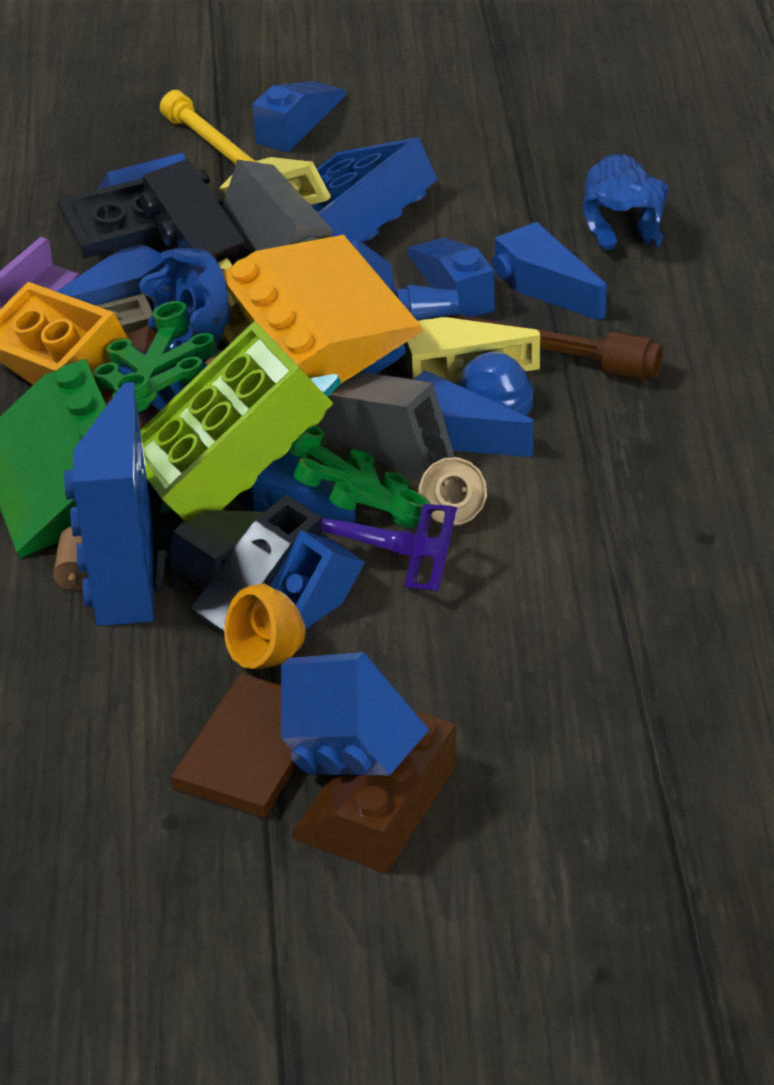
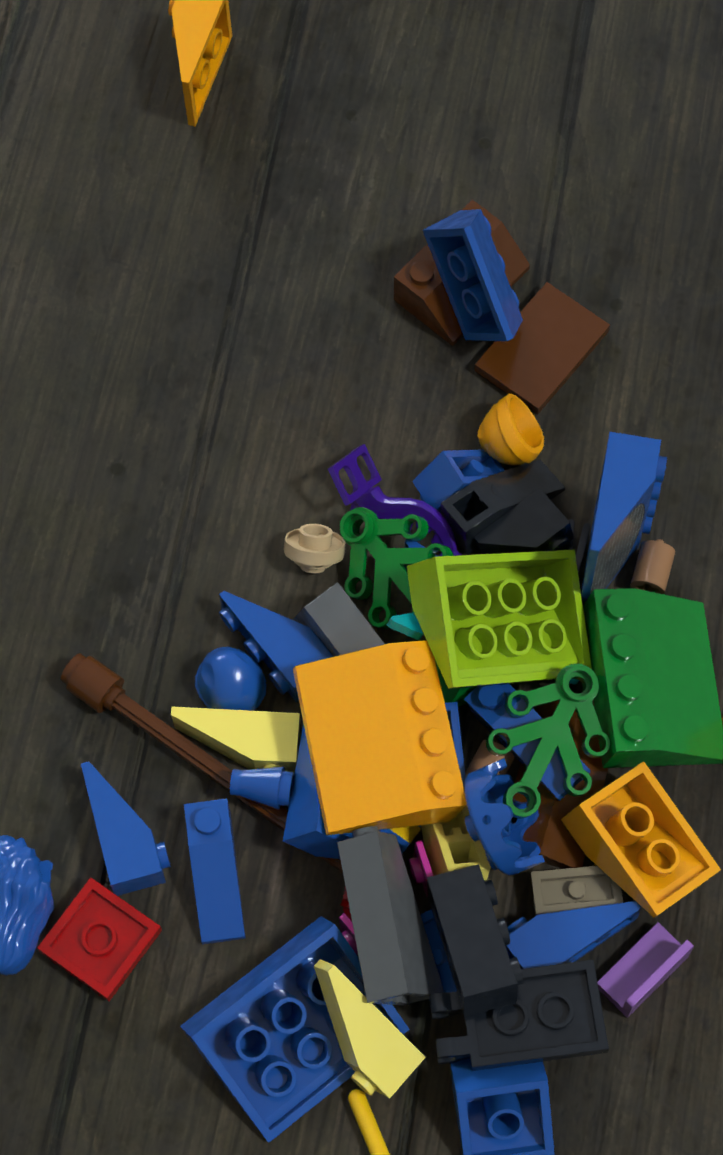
camera: 165 degrees left, 25 degrees up
none -> red plate [37,877,162,1002]

